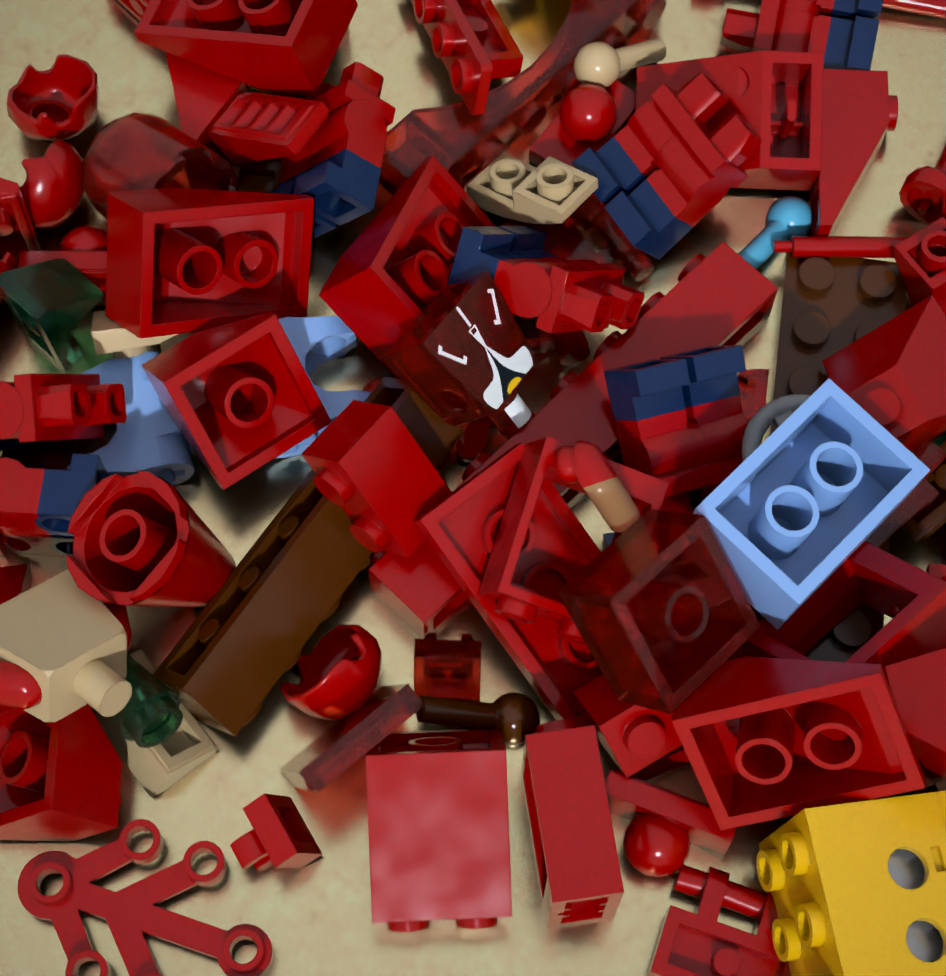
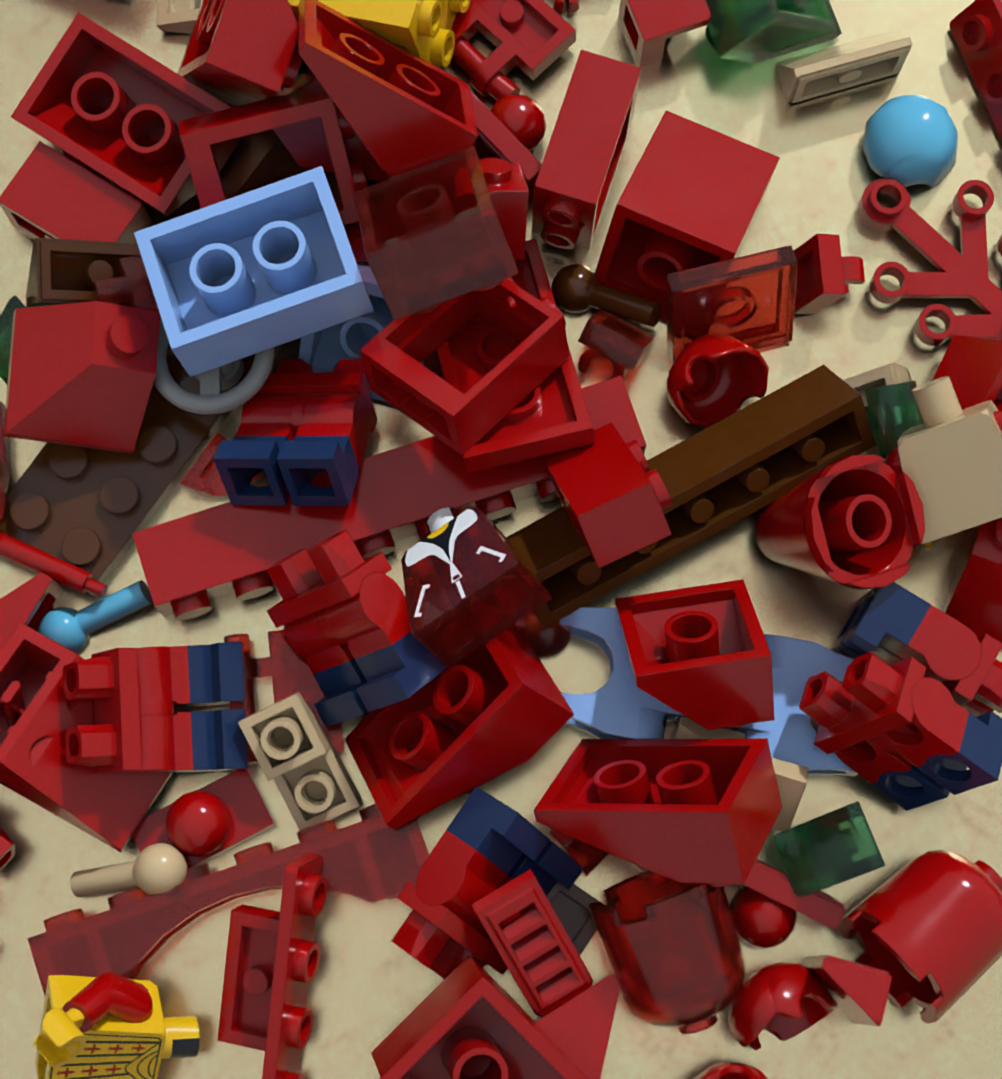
camera: 155 degrees left, 10 degrees up
arm [555,440,640,532] -> none

